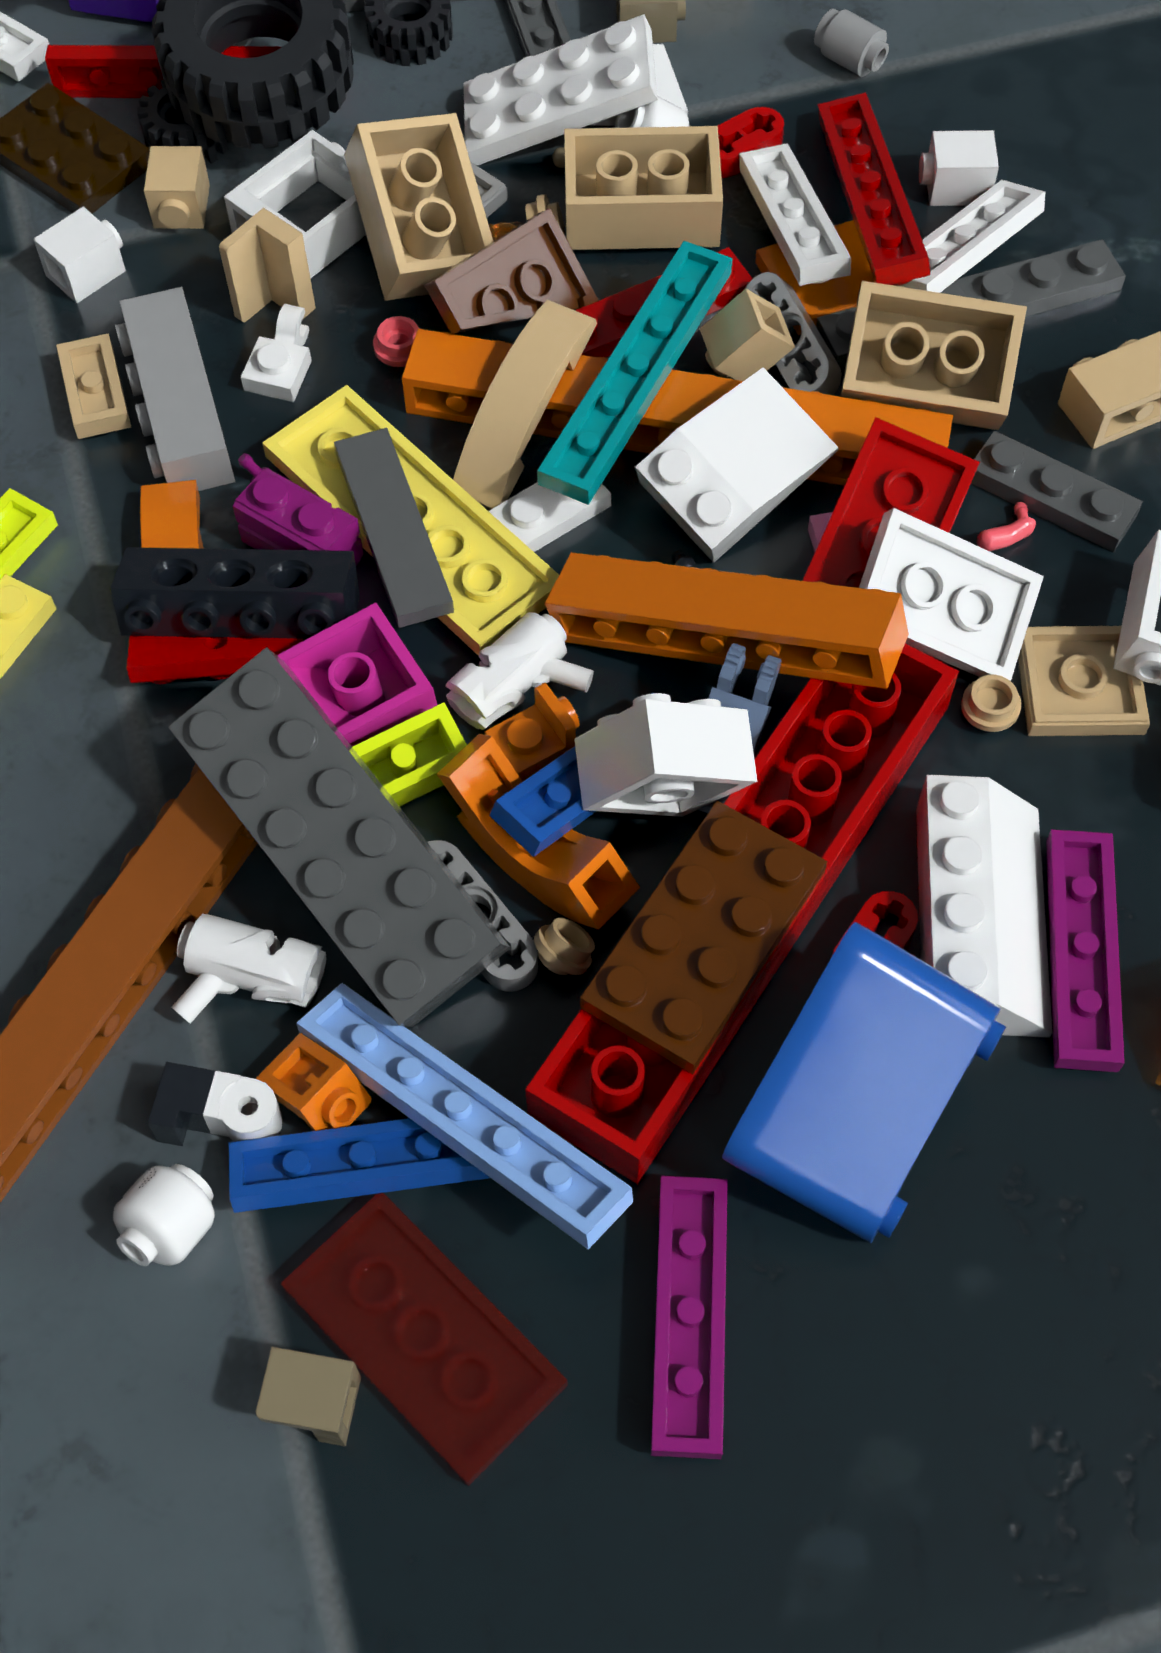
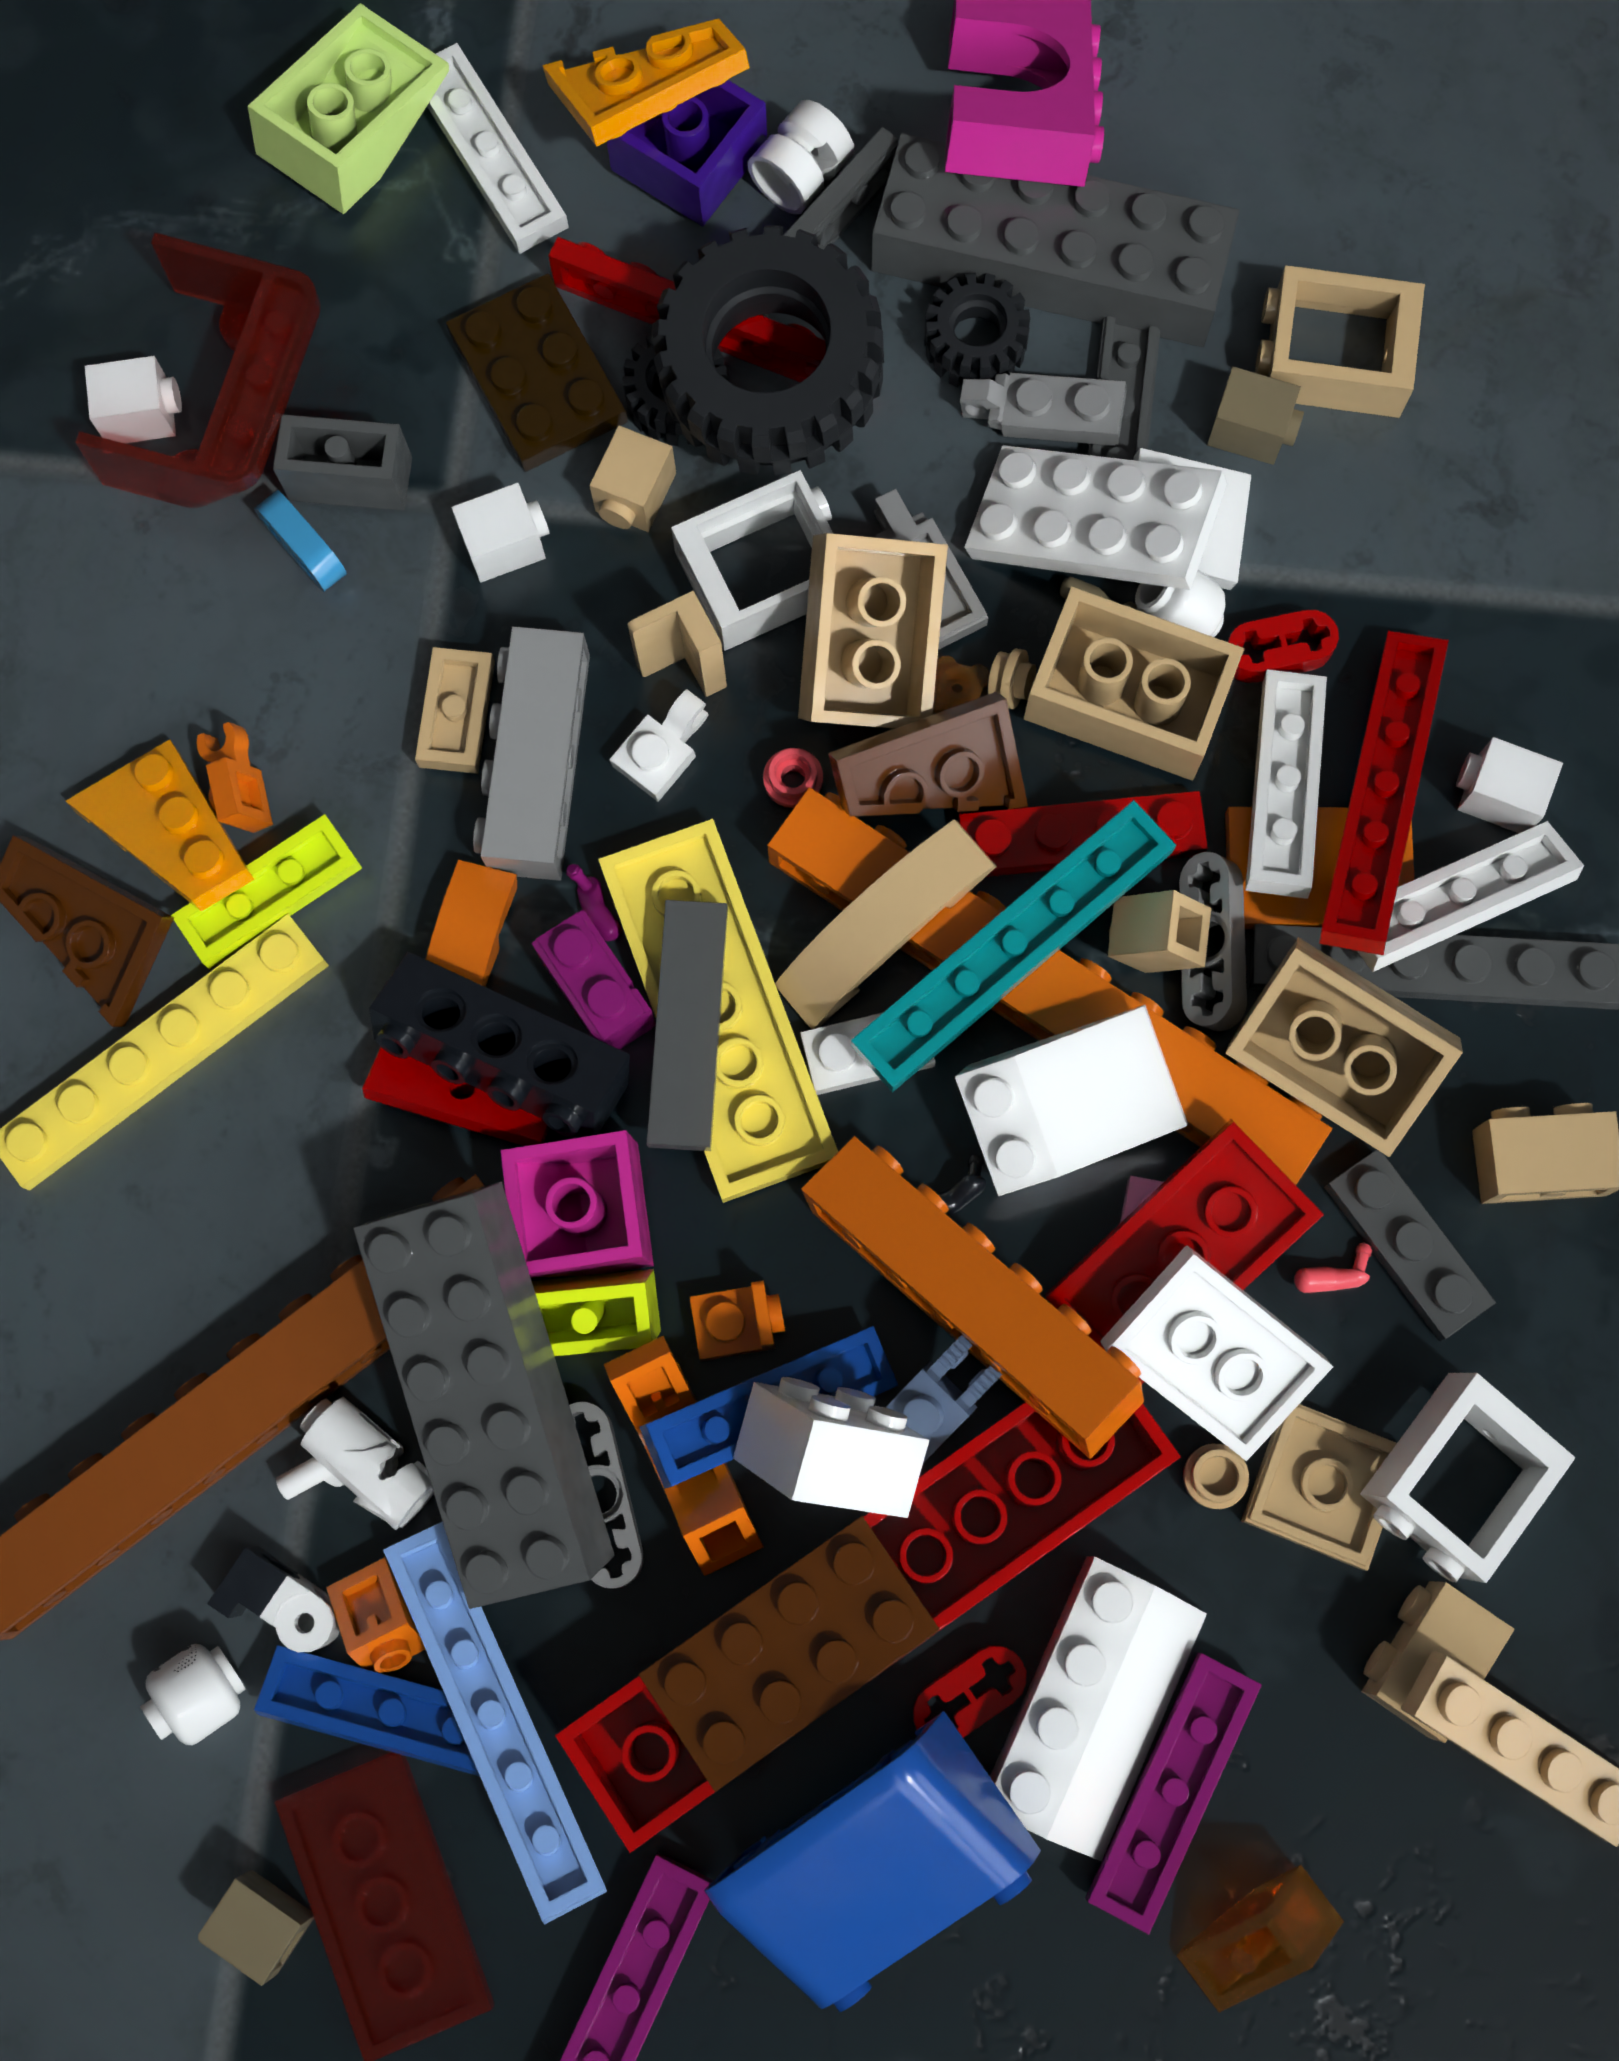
camera: 25 degrees right, 15 degrees up
white piece [445,612,594,730] -> none
tan plate [534,918,595,975] -> none
light grey brick [814,9,889,77] -> none
none -> light grey hinge [960,373,1127,446]

